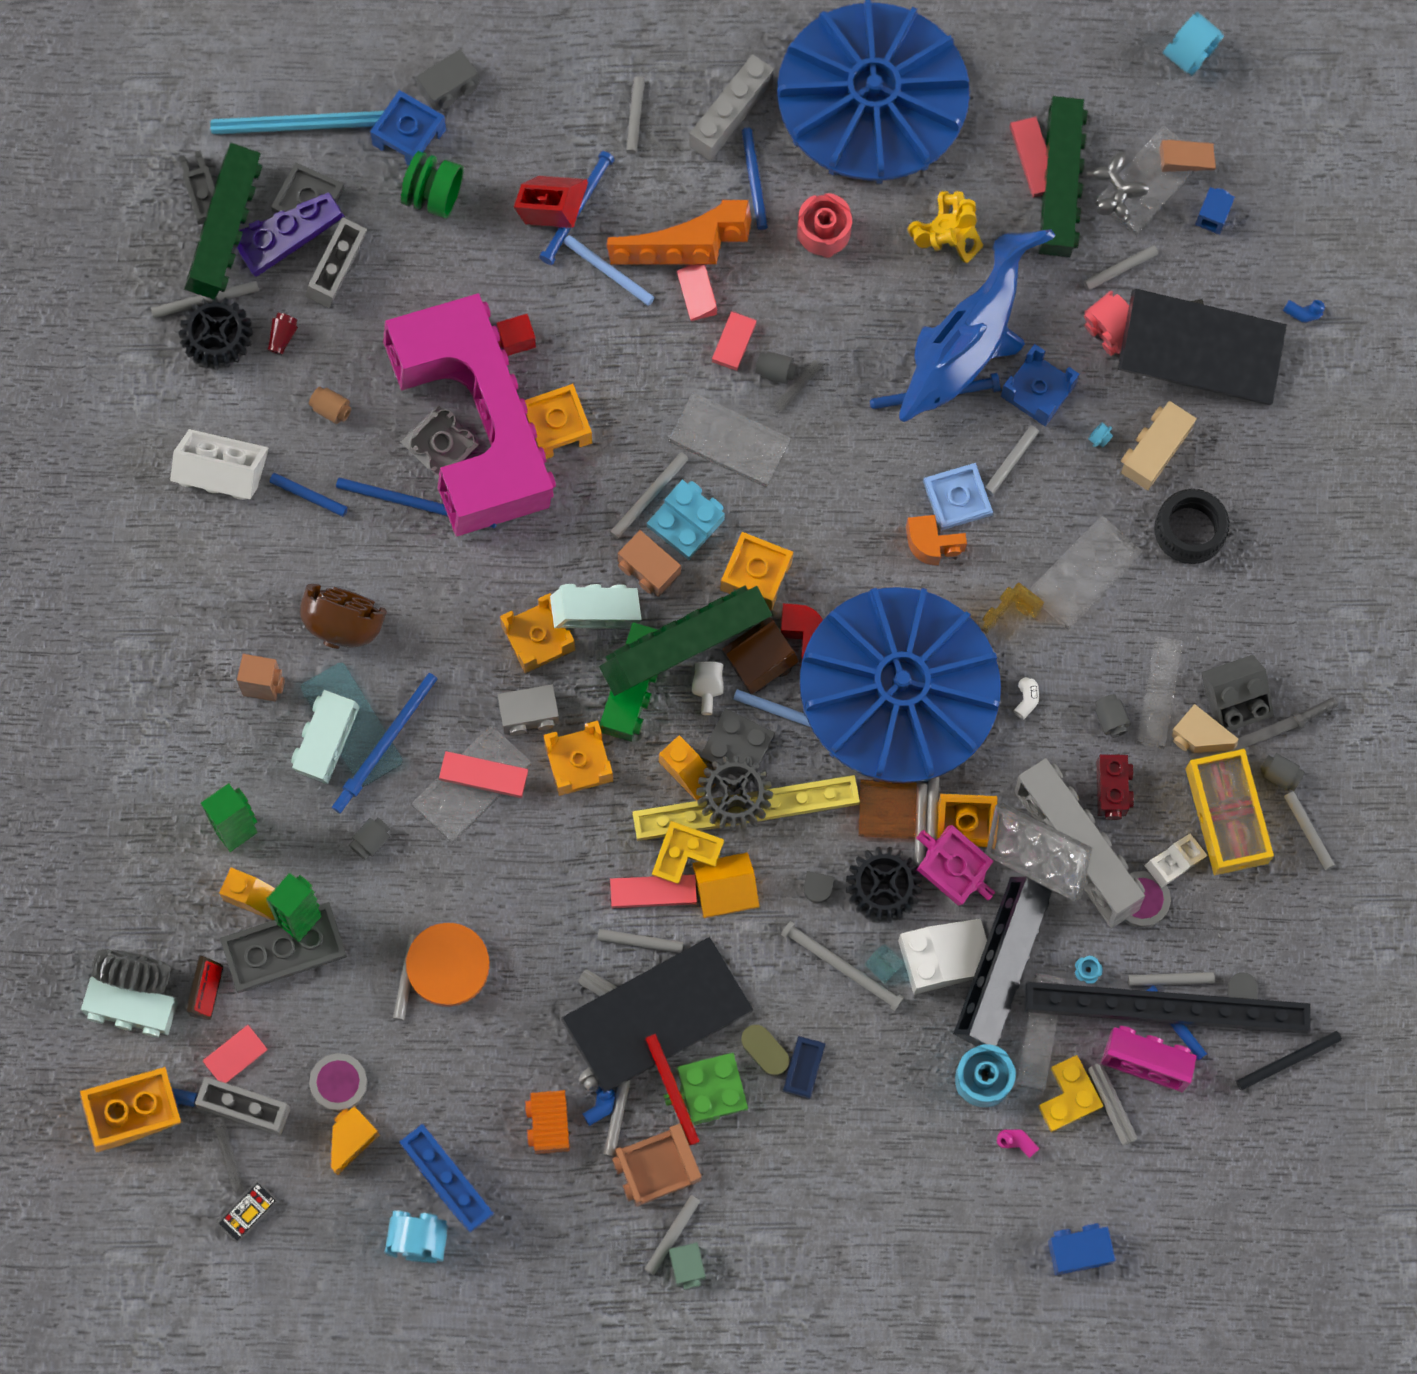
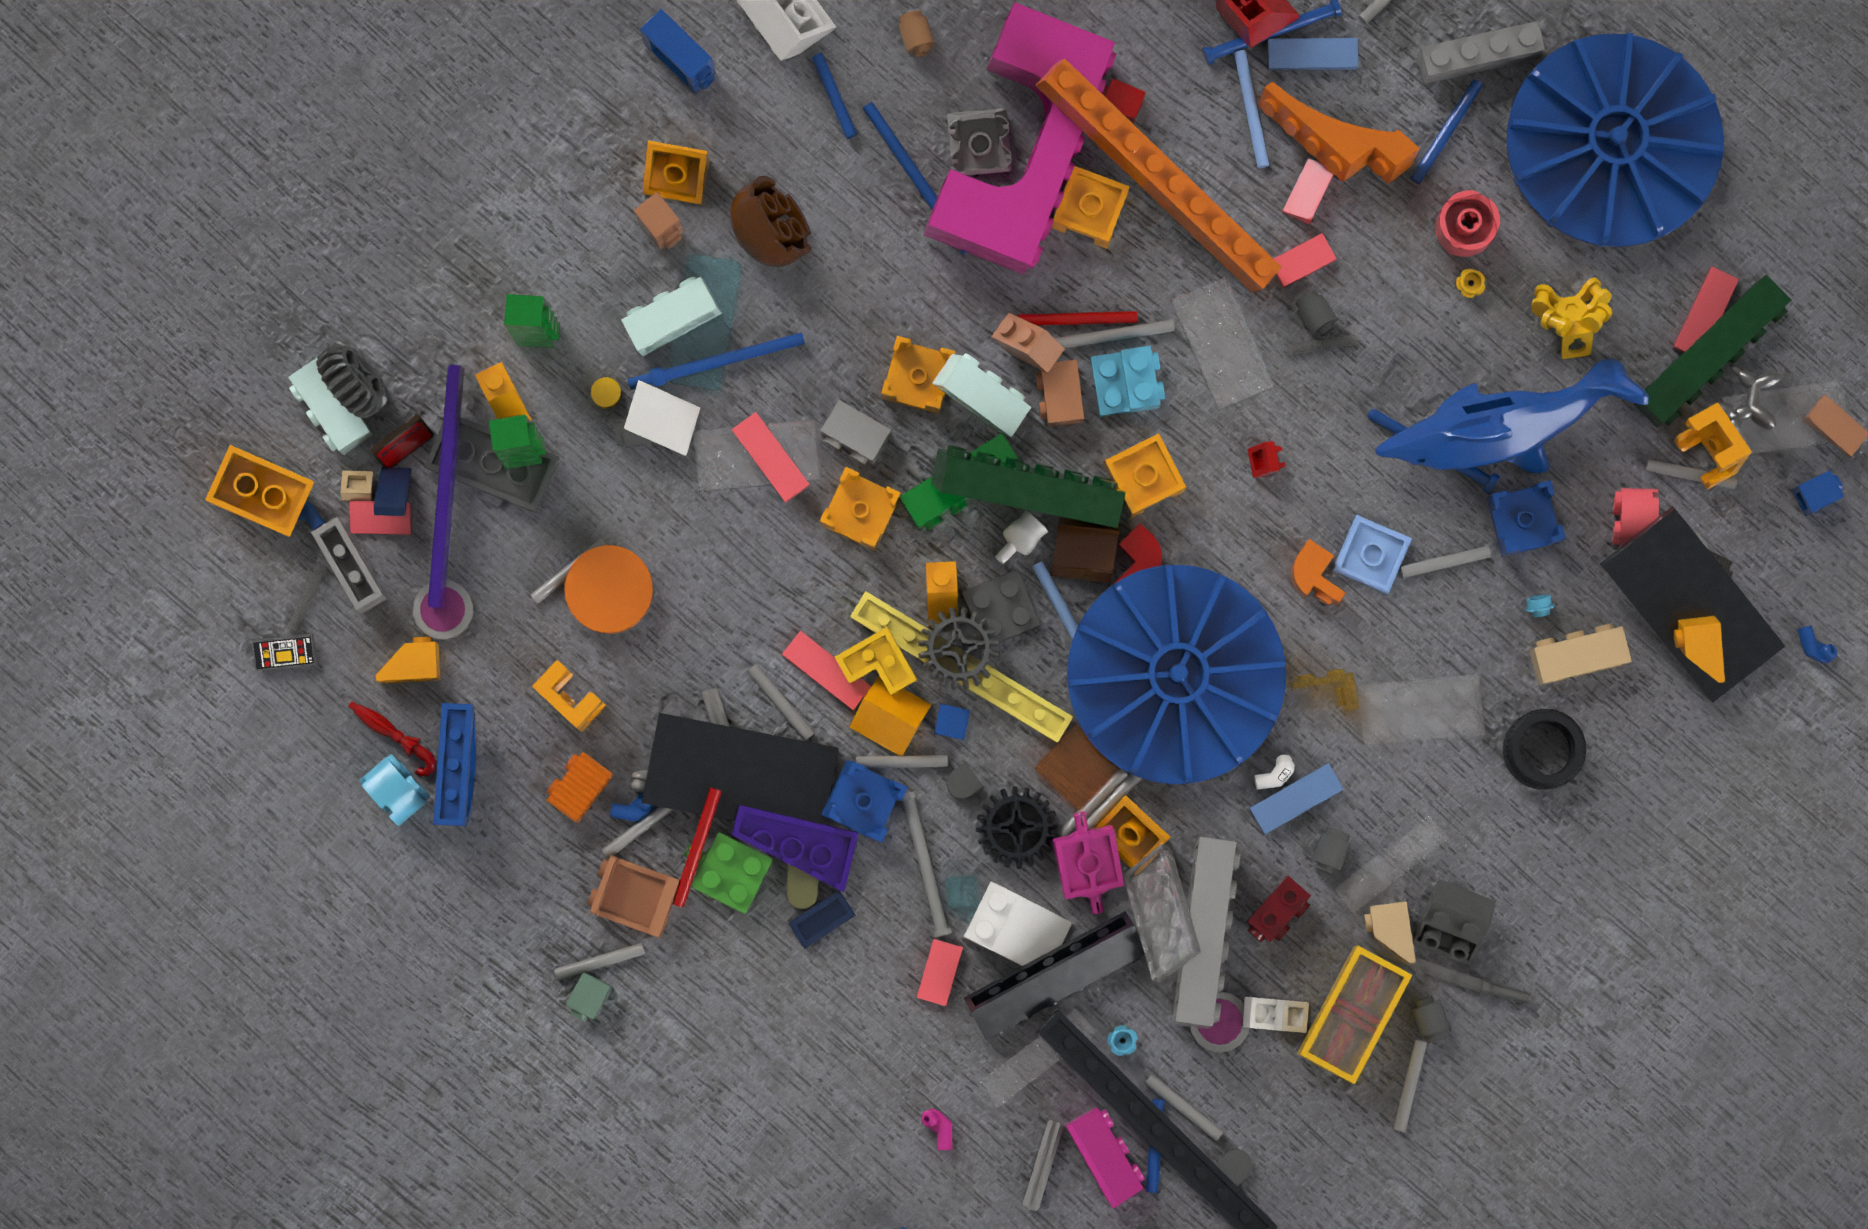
camera: 45 degrees right, 10 degrees up
medium azure brick [955,1044,1016,1107] -> none
yellow plate [1038,1055,1103,1132] -> none
none -> tan plate [340,471,373,501]
none -> red piece [348,701,437,777]
none -> dark blue tile [374,467,412,516]
none -> dark purple tile [428,364,465,609]
none -> light orange panel [532,660,607,732]
none -> yellow tile [591,377,622,409]
none -> white sticker [624,380,700,456]
none -> blue window [640,9,716,93]
none -> light orange slope [642,140,710,205]
none -> dark purple wing [732,804,859,892]
none -> blue panel [821,760,908,843]
none -> light grey bar [856,755,948,769]
none -> coral tile [917,939,963,1006]
none -> blue slope [934,704,970,740]
none -> nougat brick [991,313,1065,373]
none -> red bar [1017,311,1138,326]
none -> orange brick [1035,58,1282,292]
none -> red tile [1247,441,1286,478]
none -> medium blue tile [1249,763,1344,835]
none -> medium blue tile [1267,38,1358,71]
none -> yellow plate [1456,268,1485,298]
none -> light orange panel [1674,402,1752,490]
none -> light orange slope [1674,616,1725,683]

